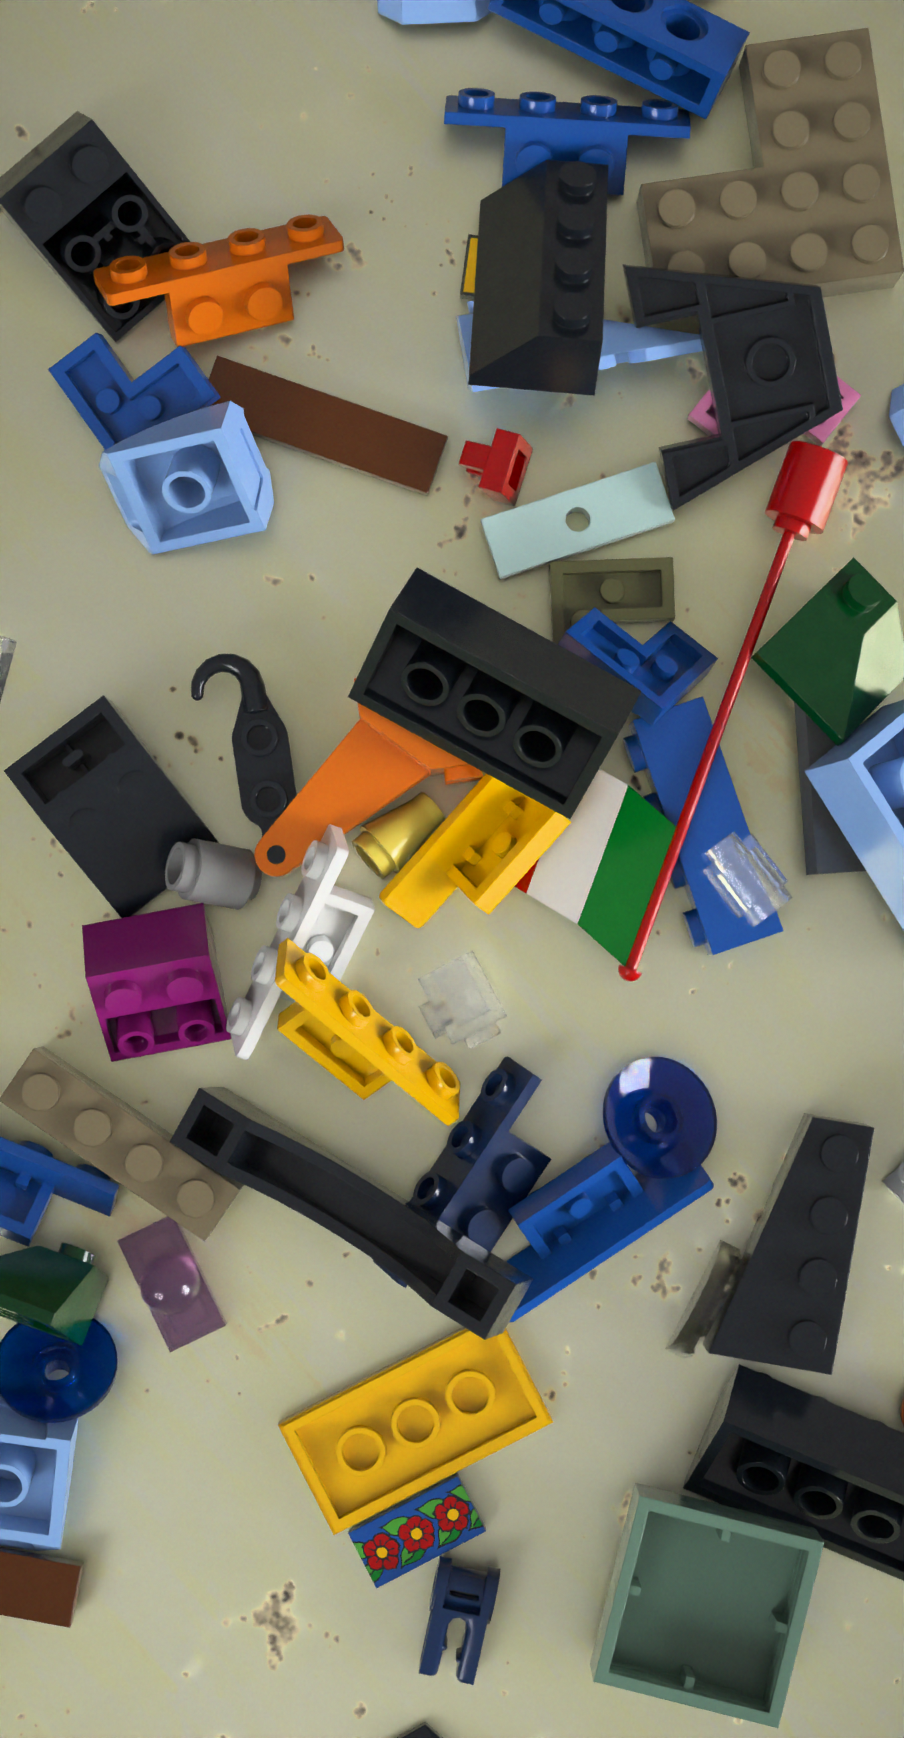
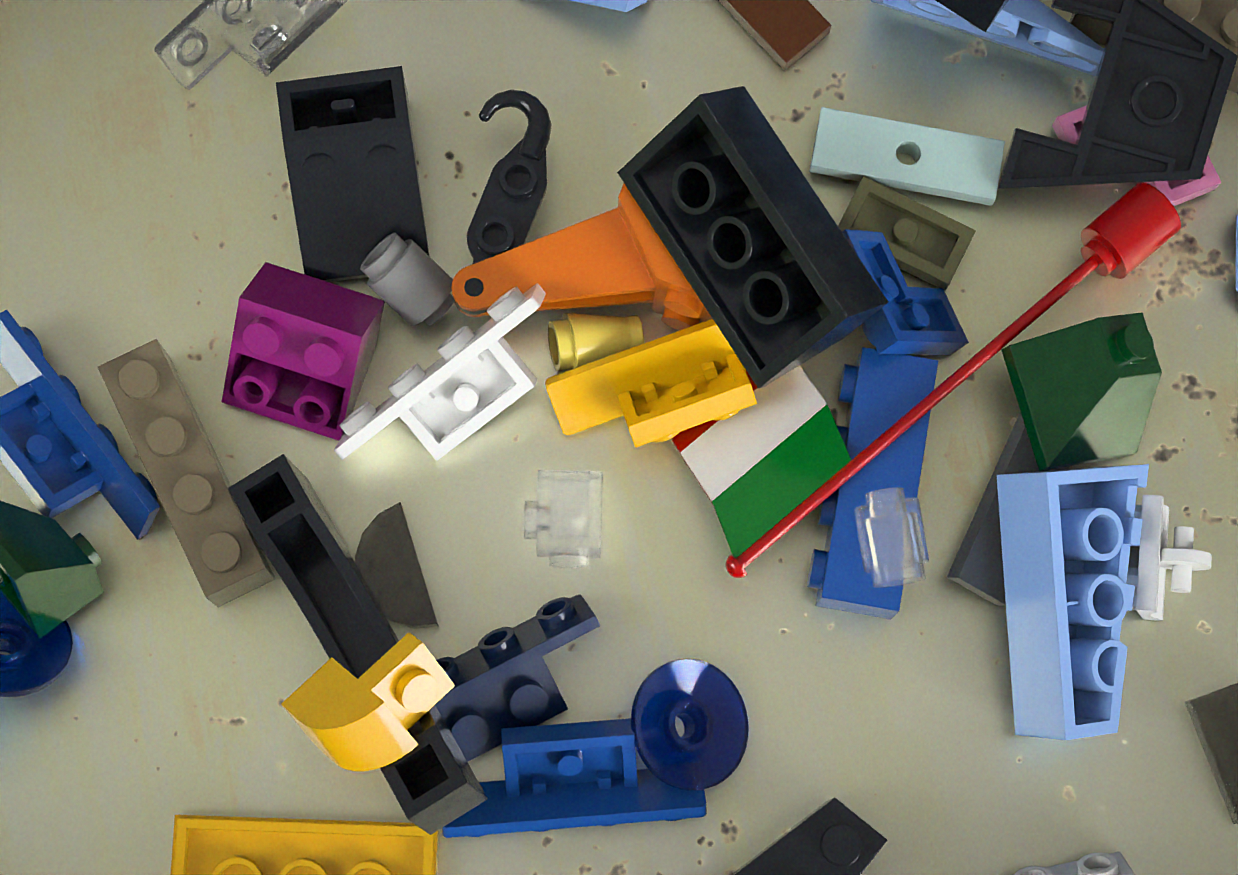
camera: 30 degrees right, 10 degrees down
clear purple tile [117,1216,227,1352] -> none
yellow bracket [275,938,460,1126] -> none
red tile [458,428,533,506] -> none
none -> yellow brick [281,632,455,771]
none -> clear smoke tile [355,502,439,629]

